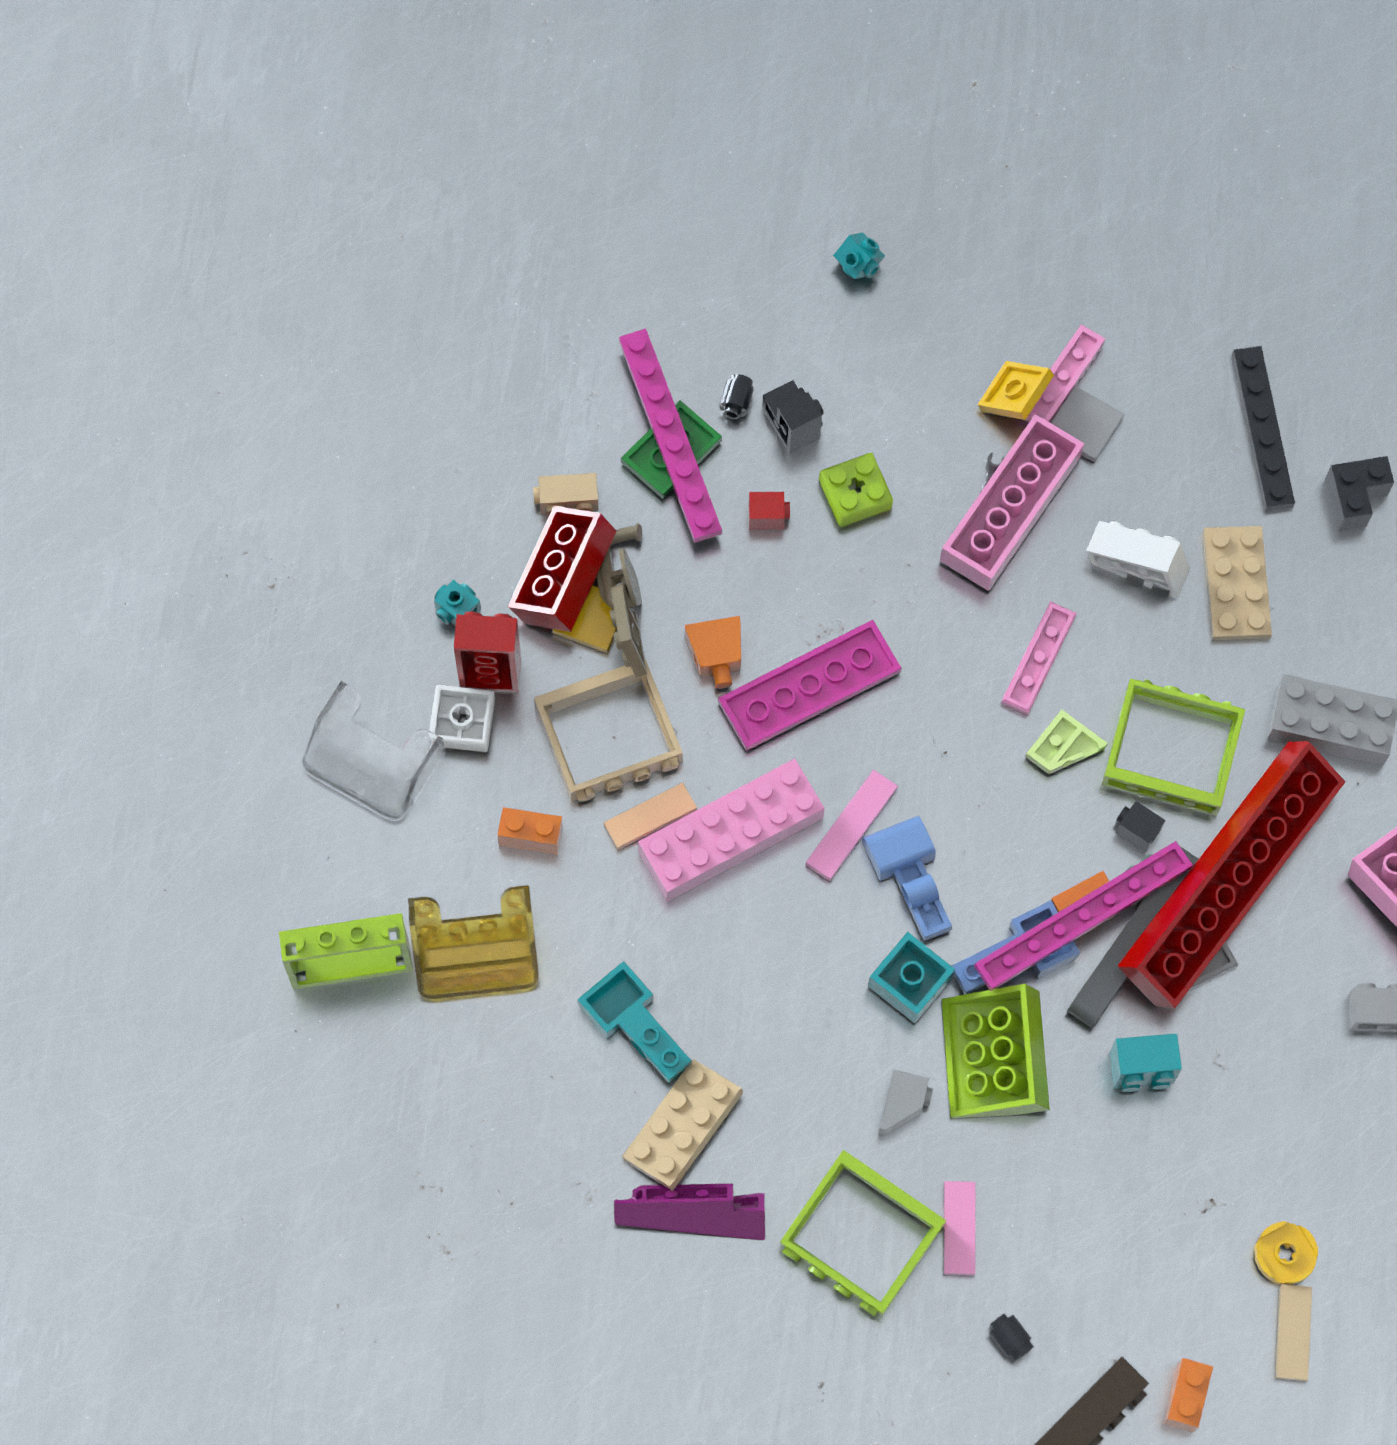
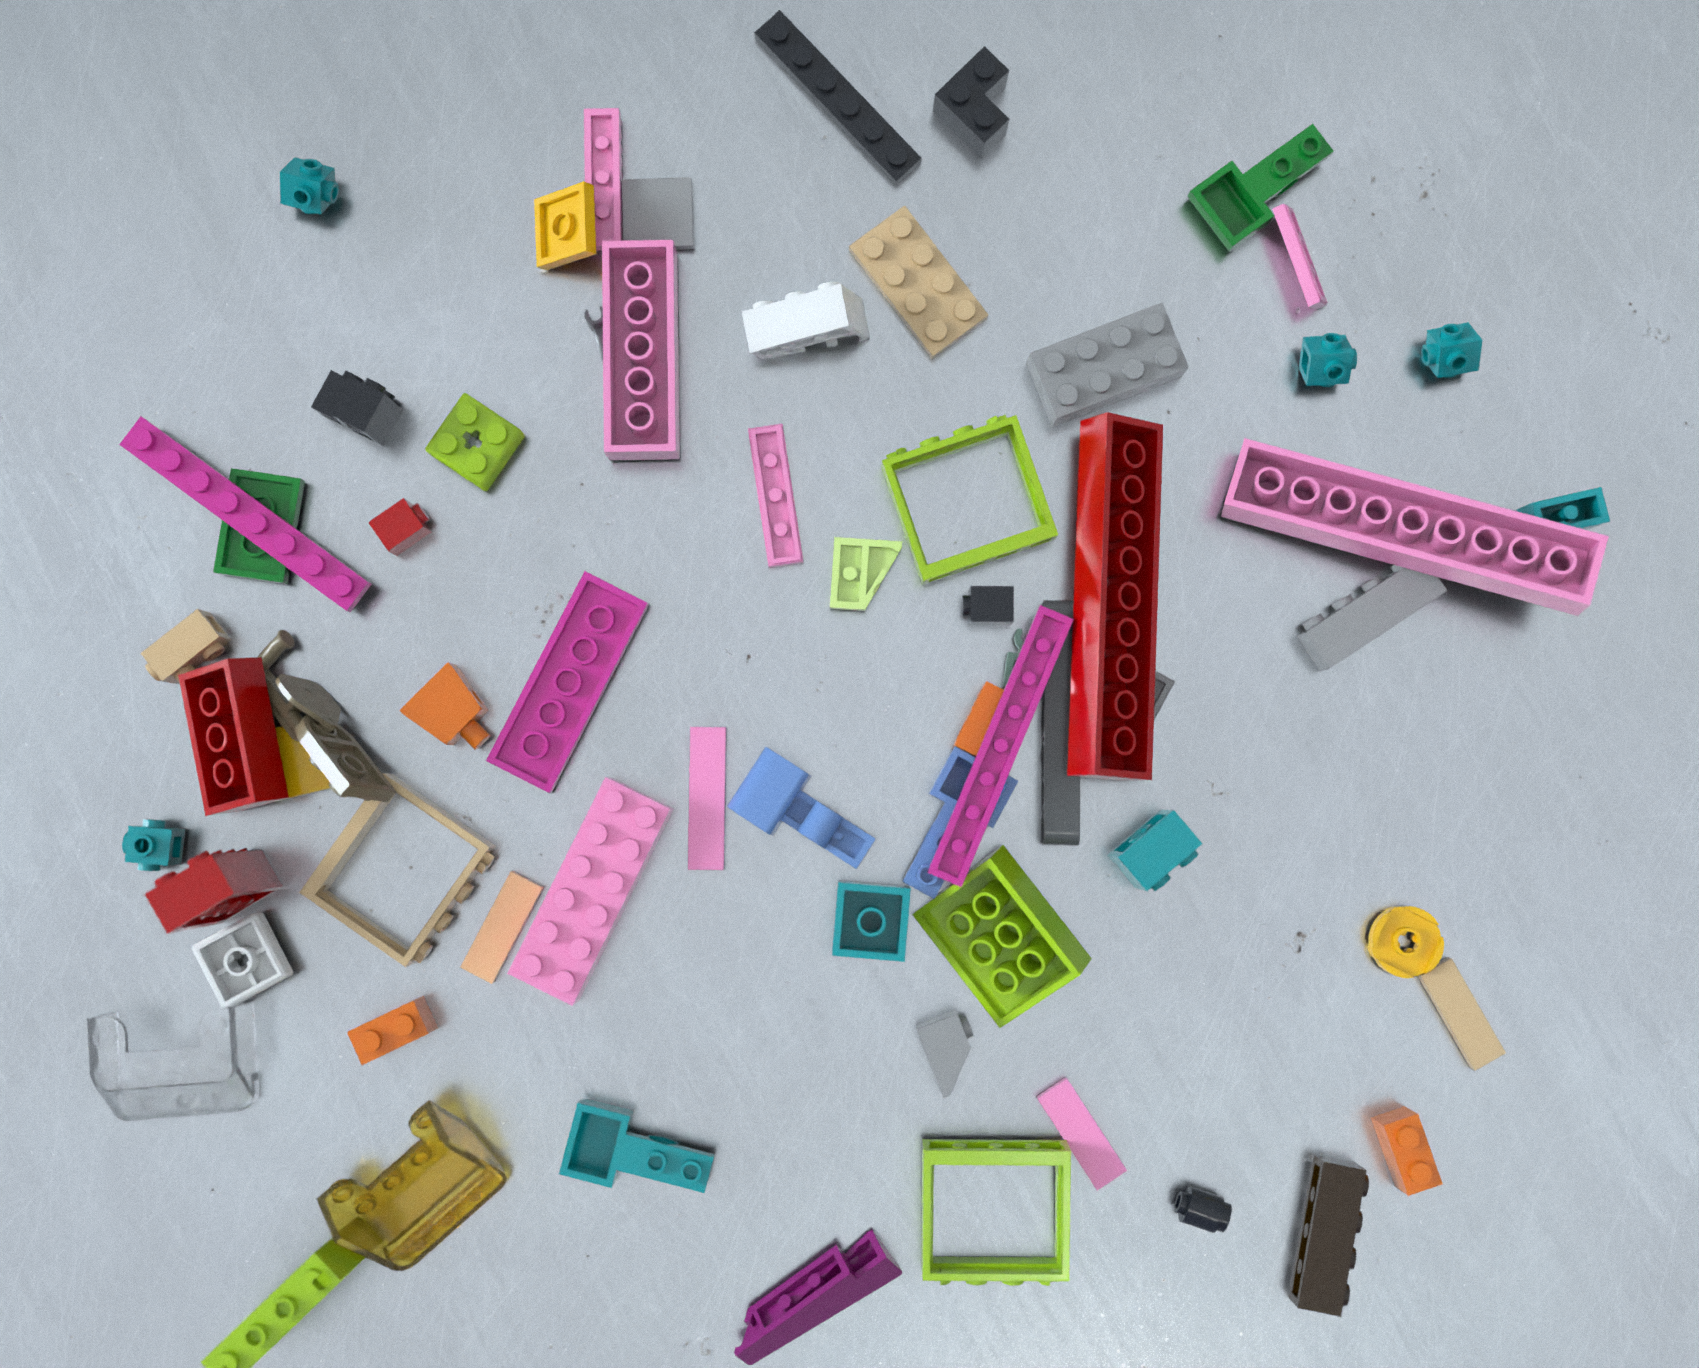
camera: 35 degrees left, 15 degrees up
tan plate [622,1059,744,1191] -> none
black brick [719,374,754,419] -> none

